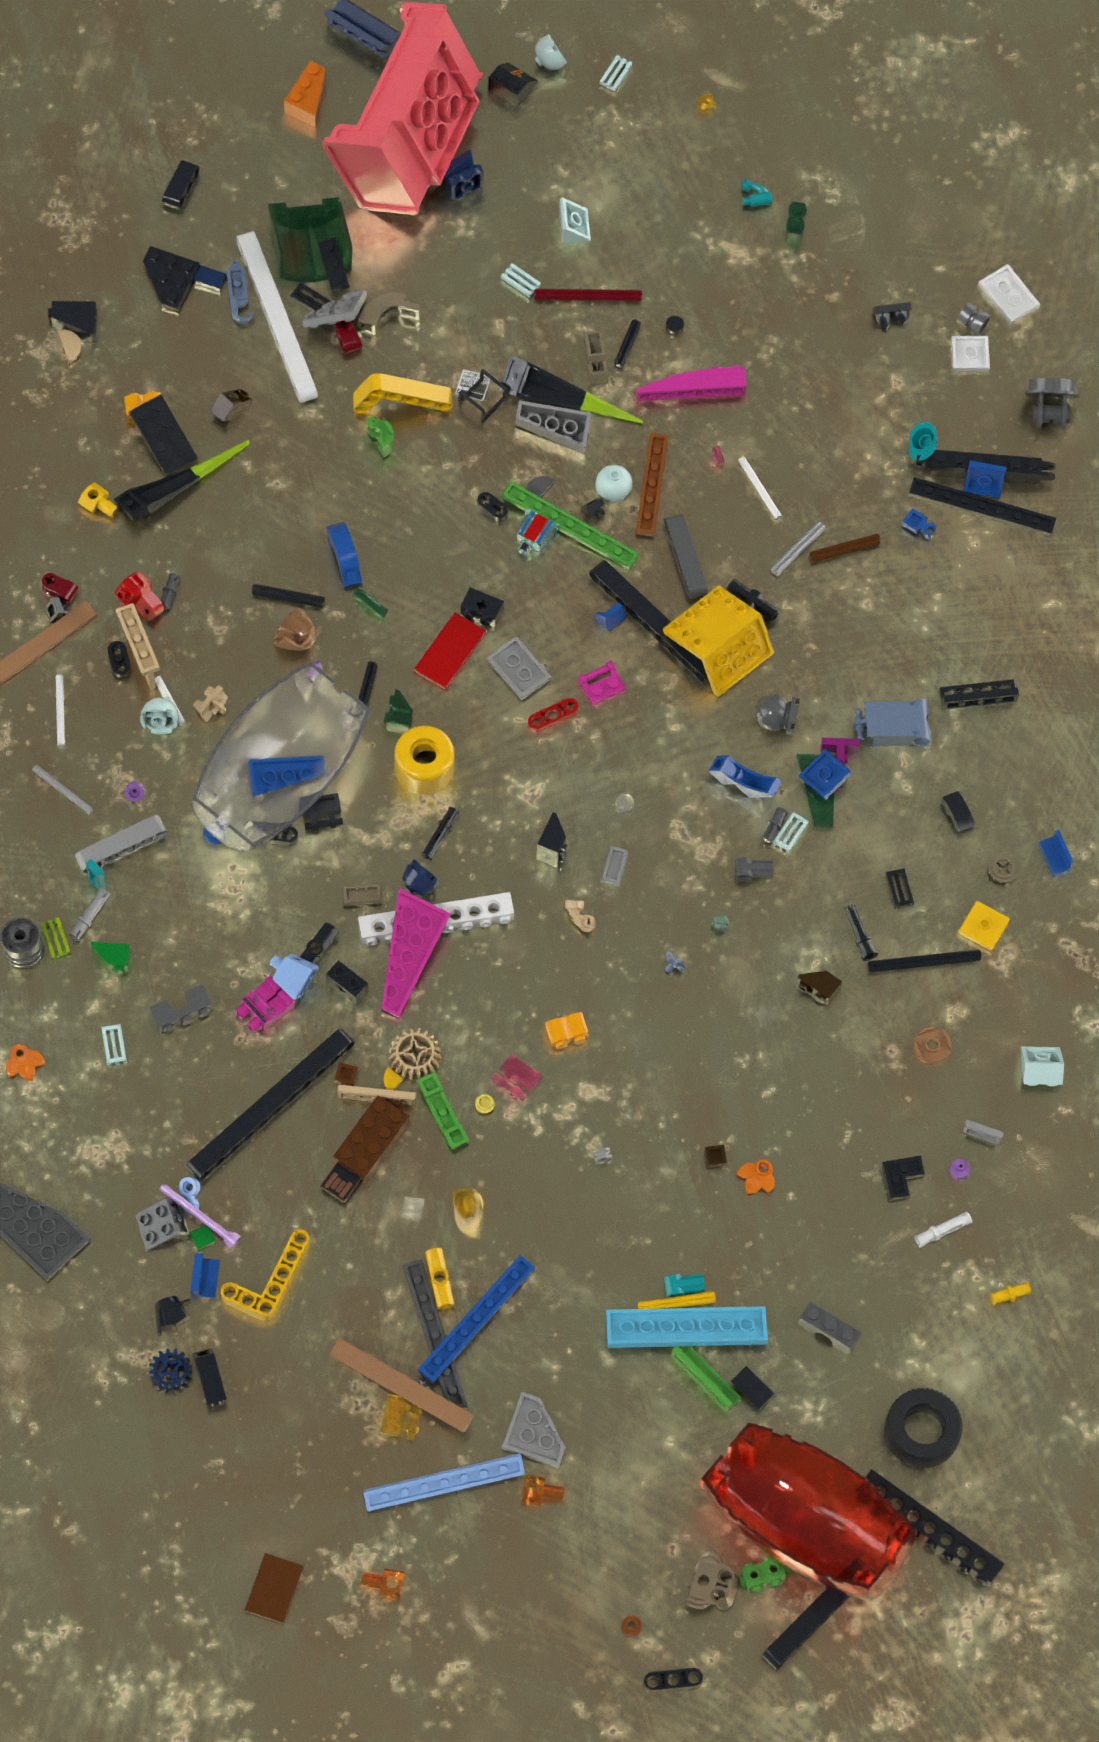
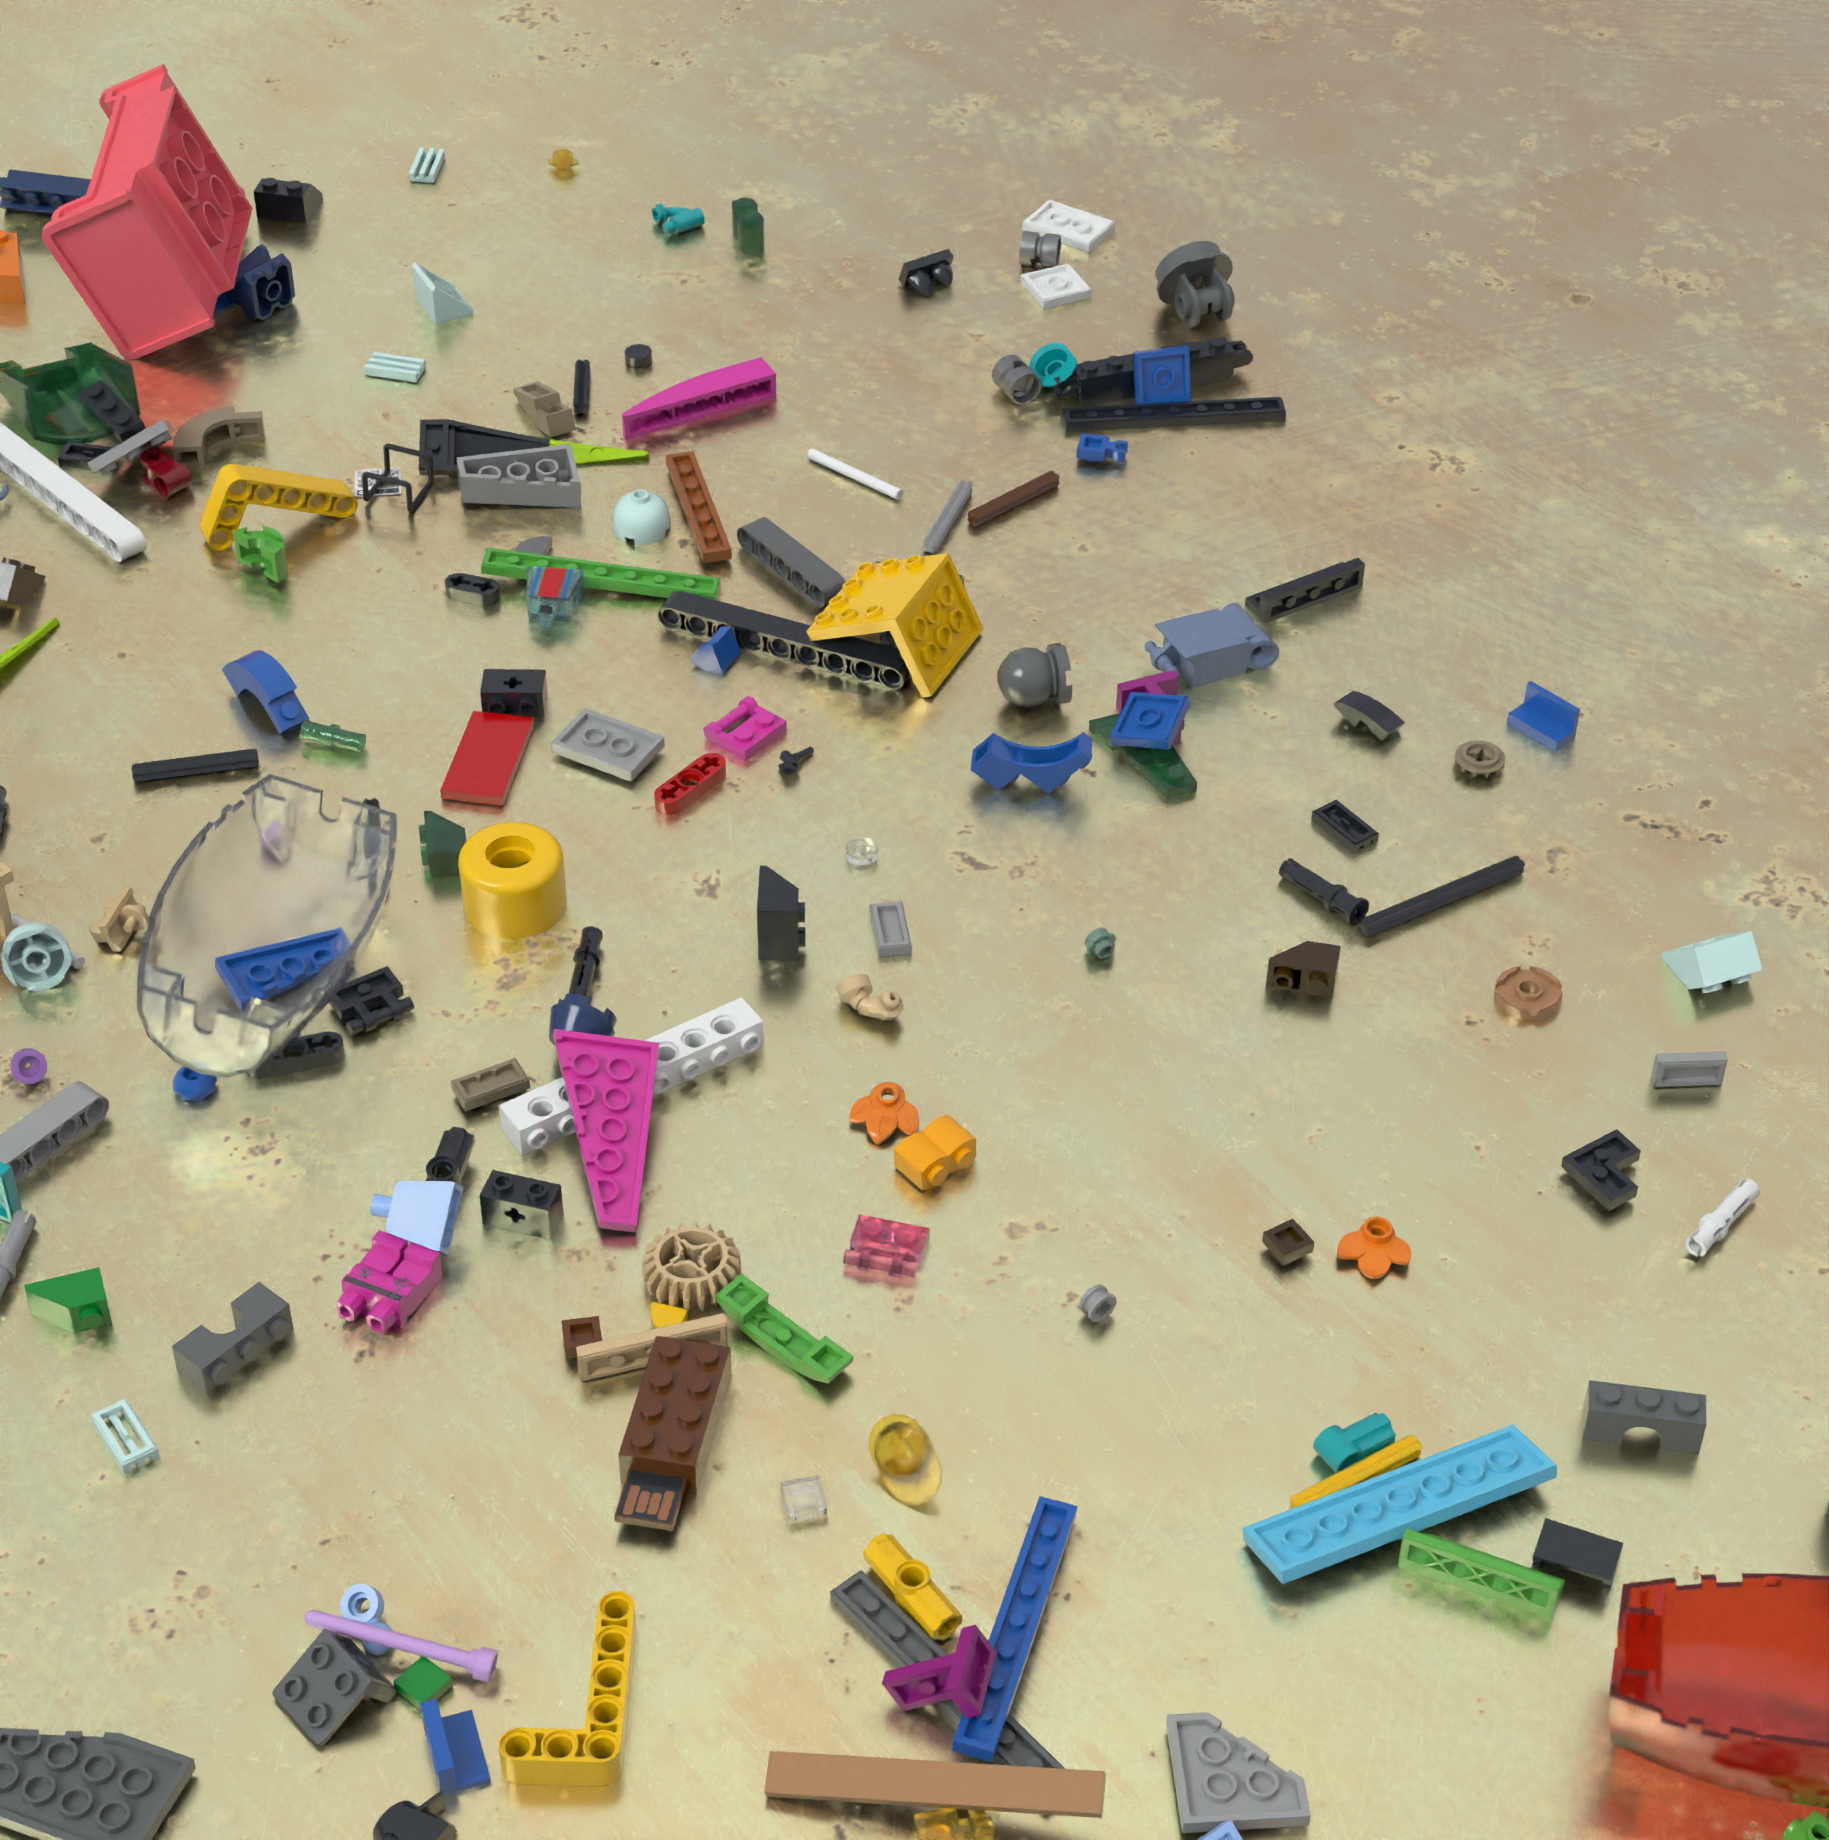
camera: 20 degrees left, 25 degrees down
black beam [185,1028,355,1182] -> none
medium nougat hair [274,608,316,651] -> none
light yellow plate [475,1094,495,1114] -> none
light aqua cylinder [534,34,567,70] -> none
dark red axle [534,288,642,301] -> none
black tile [581,498,605,520] -> none
sand blue plant [665,951,687,973] -> none
clear pink tile [712,446,725,465] -> none
dark grey piece [735,857,773,881] -> none
dark grey axle [762,807,788,843] -> none
light aqua tile [773,812,809,853] -> none
medium lavender tile [949,1159,970,1180] -> none
yellow plate [958,901,1010,952] -> none
none -> black hand [778,746,814,776]
none -> orange plate [849,1082,919,1145]
none -> magenta bracket [882,1624,996,1718]
none -> flat silver wheel [992,354,1042,405]

